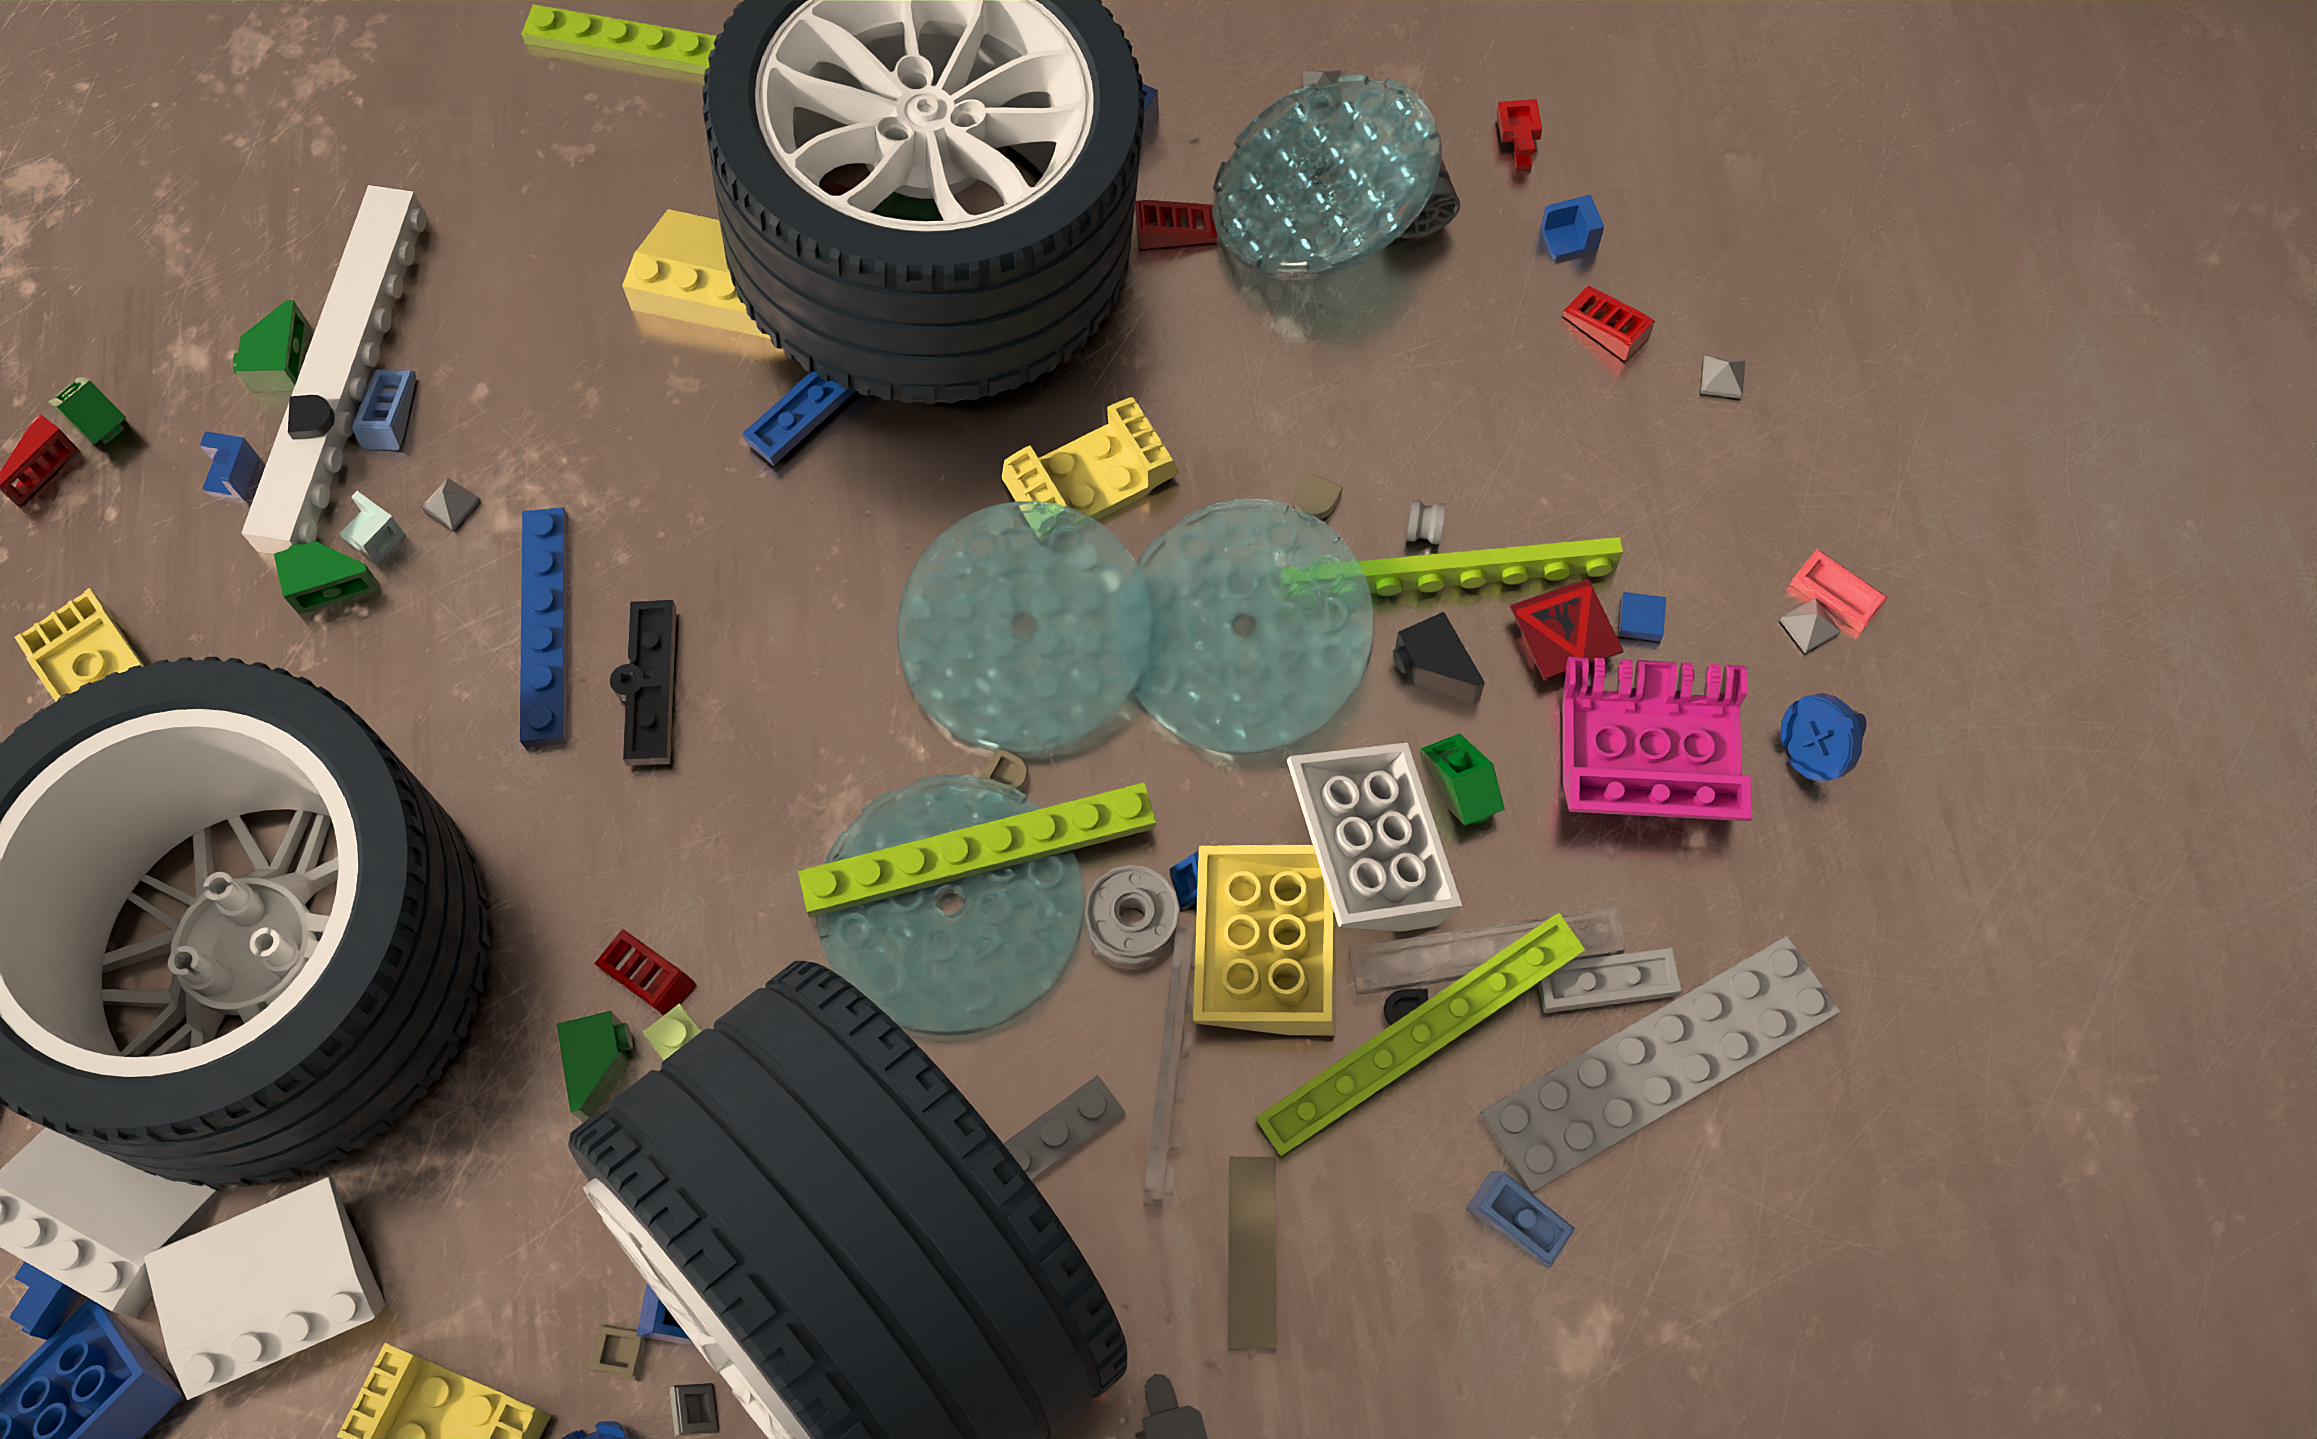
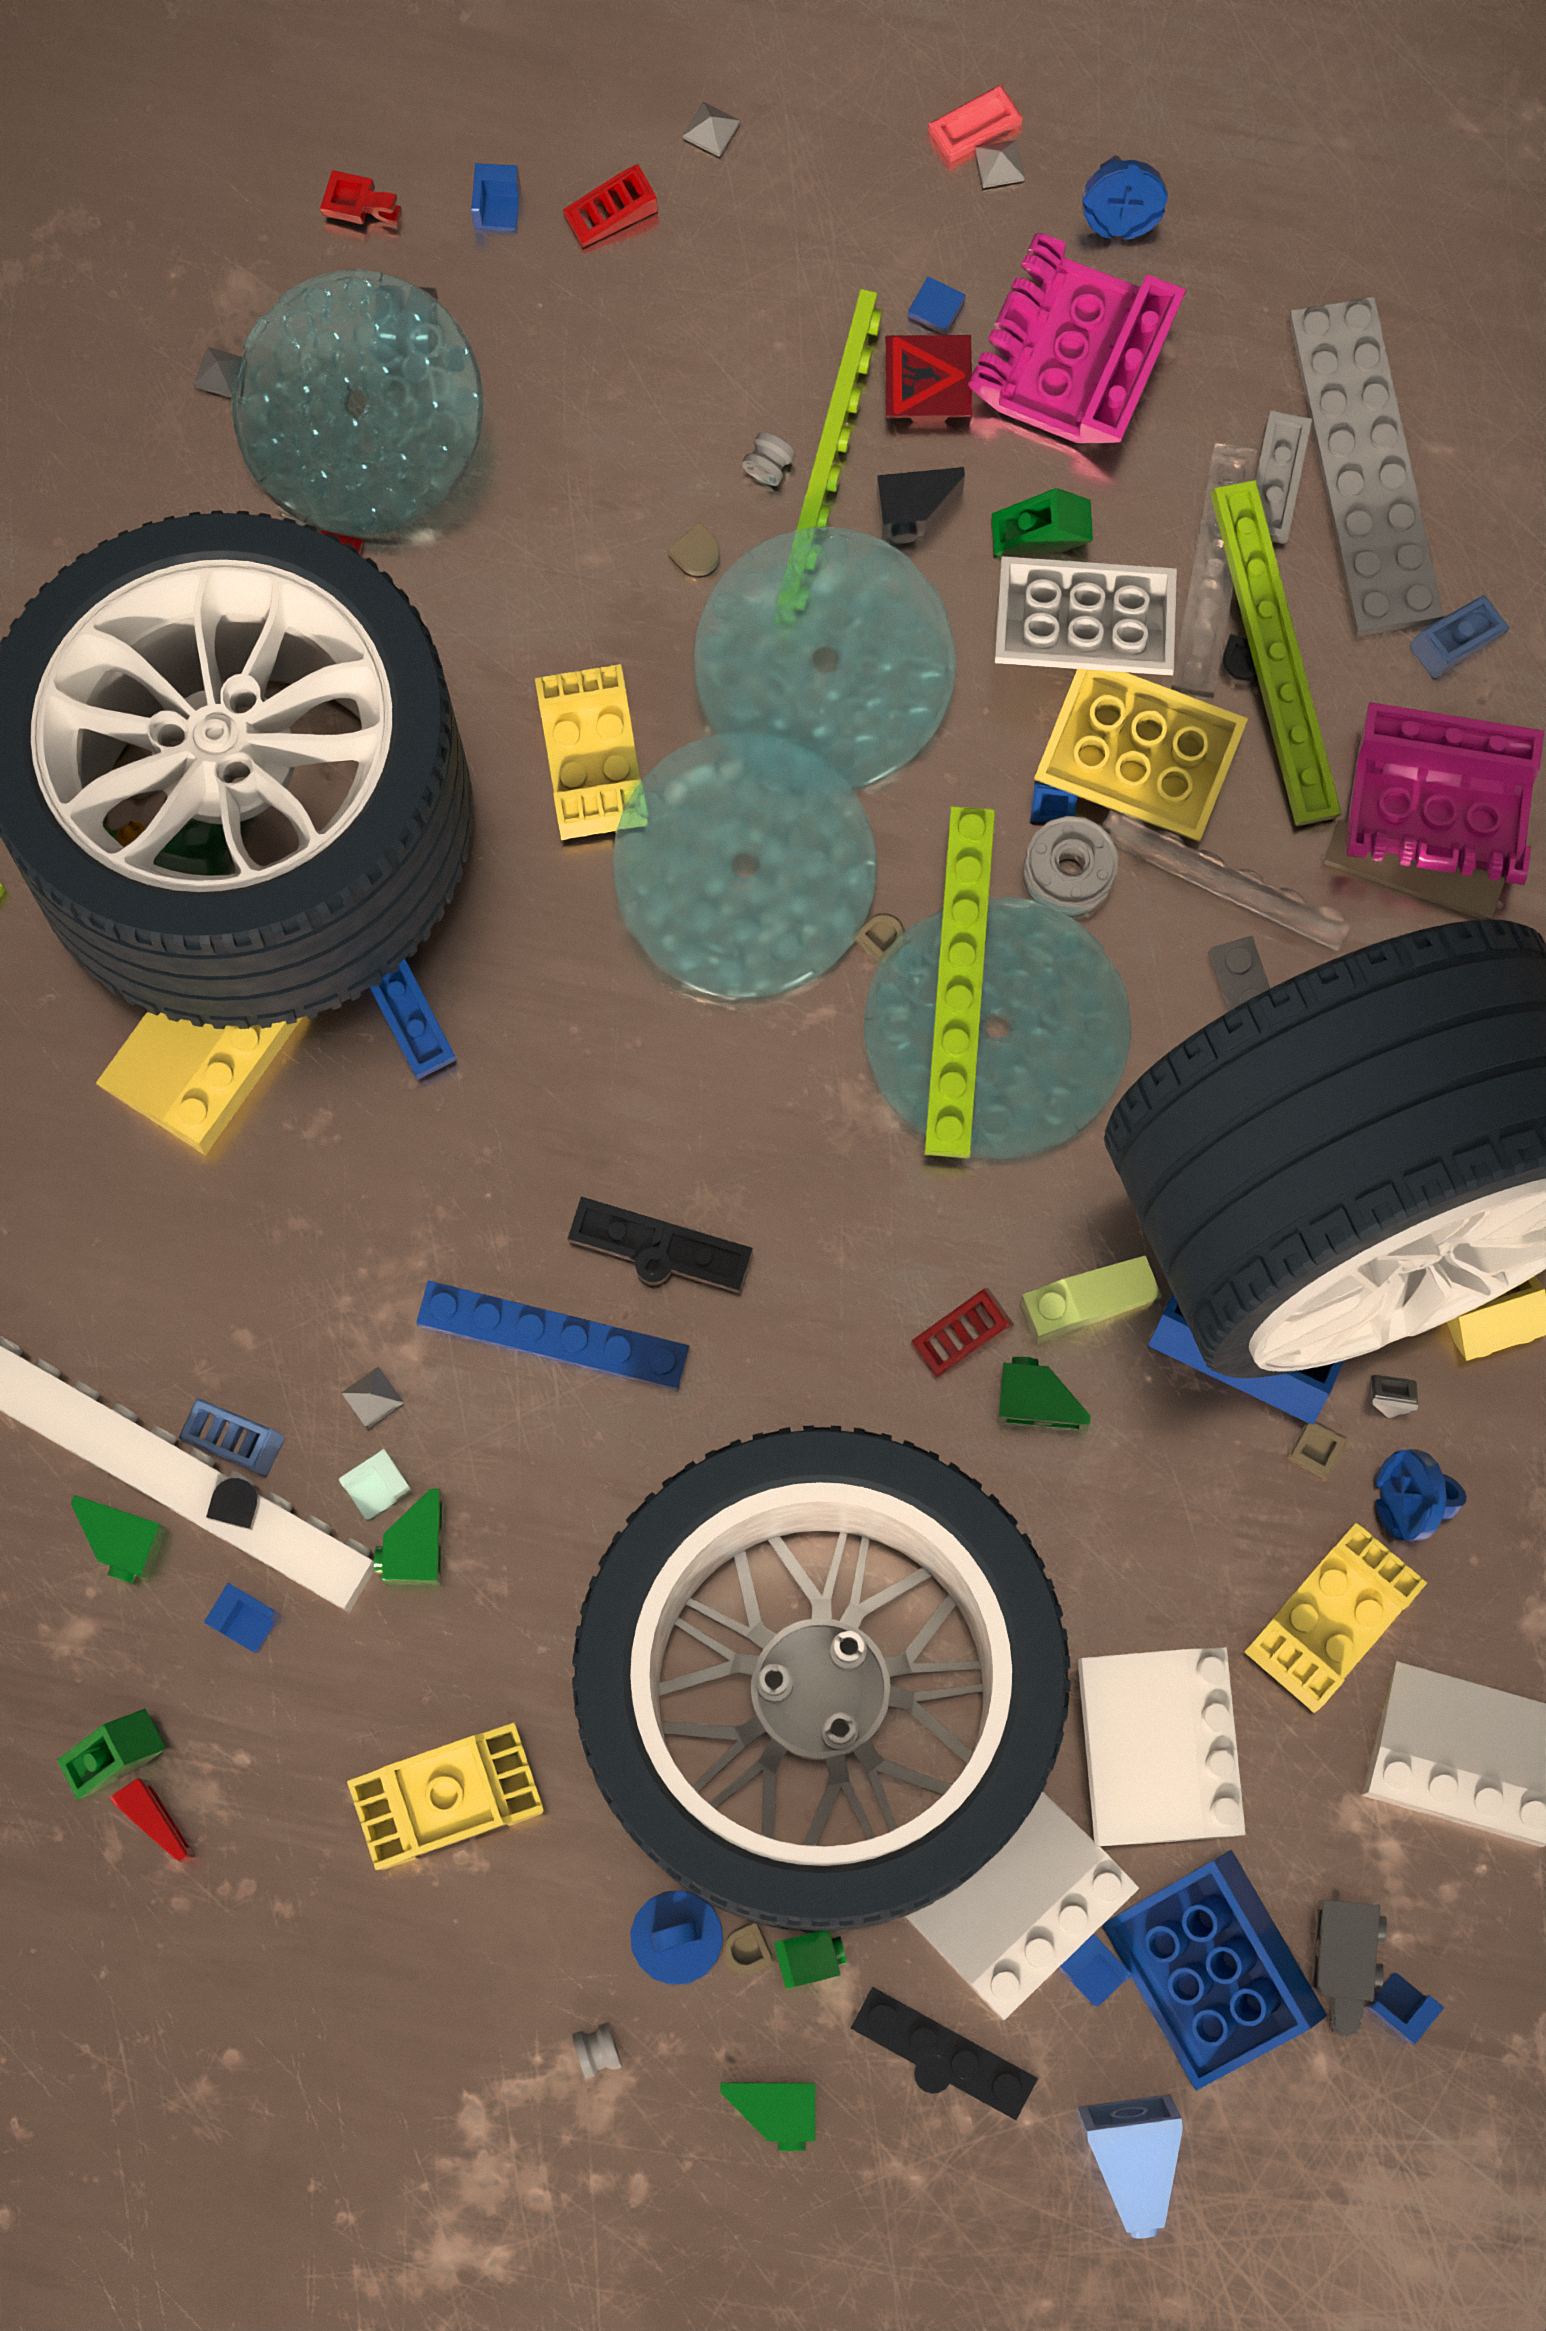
camera: 70 degrees left, 10 degrees up
none -> dark pink slope [1345,702,1544,885]

